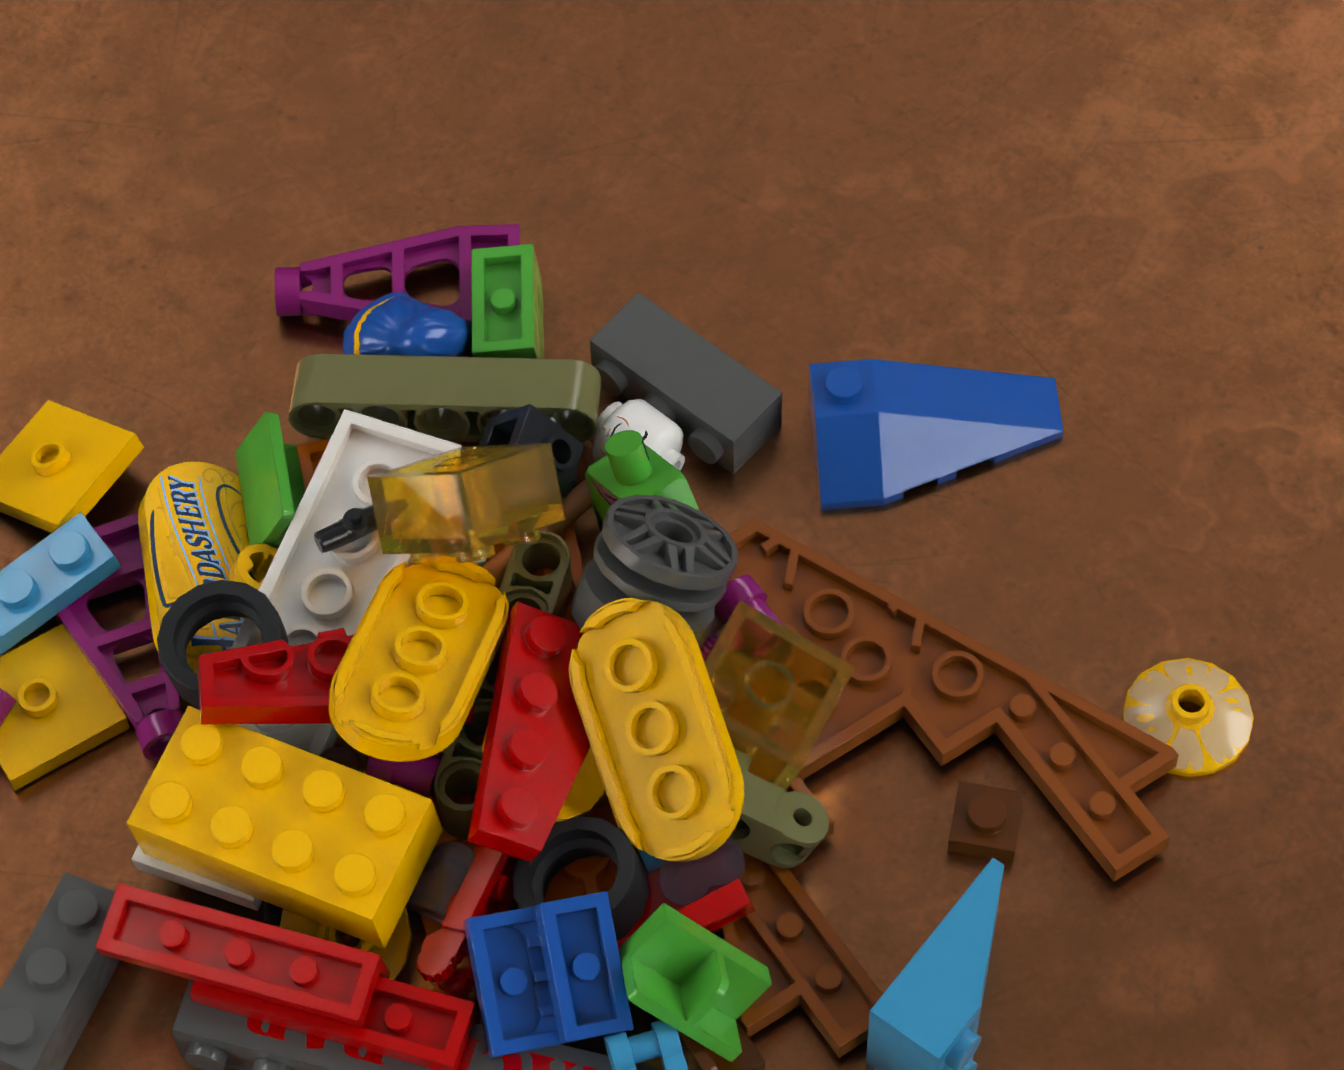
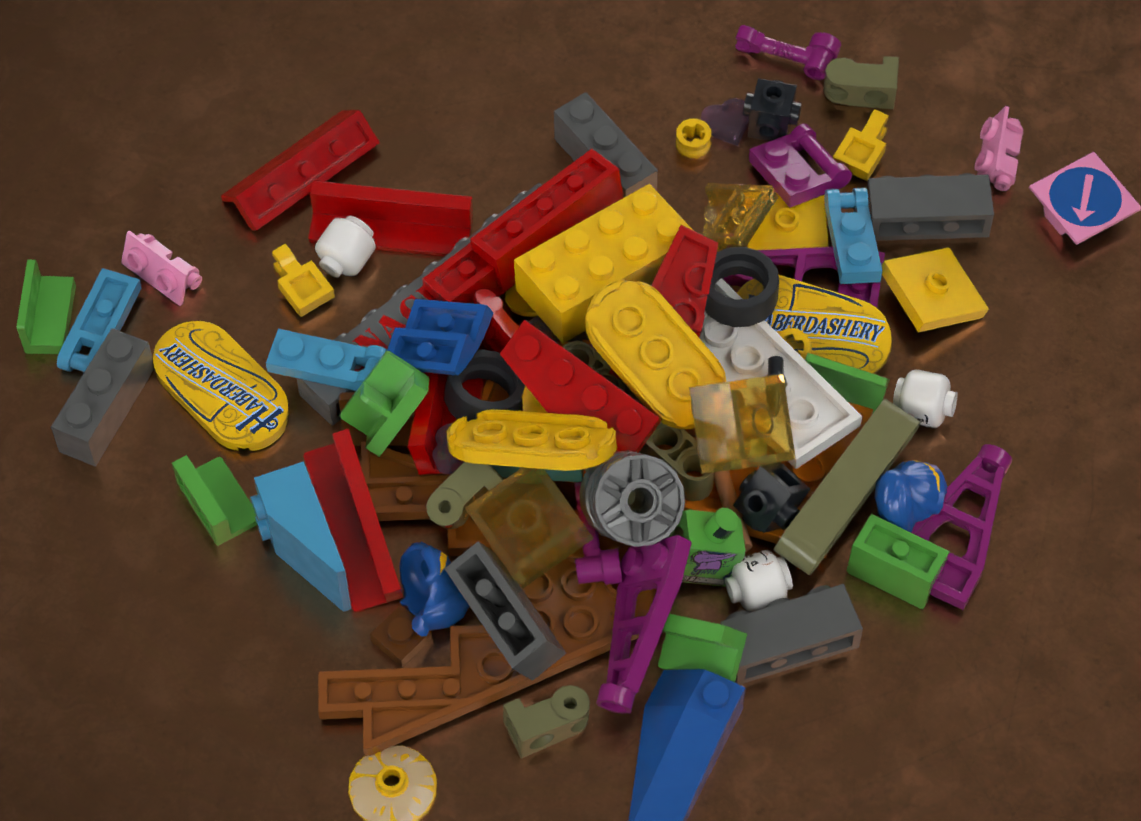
camera: 120 degrees right, 0 degrees up
none -> red panel [303,429,403,613]
none -> blue hair [399,542,470,637]
none -> dark grey brick [444,541,567,681]
none -> olive leg [503,685,590,758]
none -> magenta plate [596,535,692,714]
none -> bright green panel [658,613,747,682]
none -> clear yellow wing [703,183,778,250]
none -> white head [893,370,957,428]

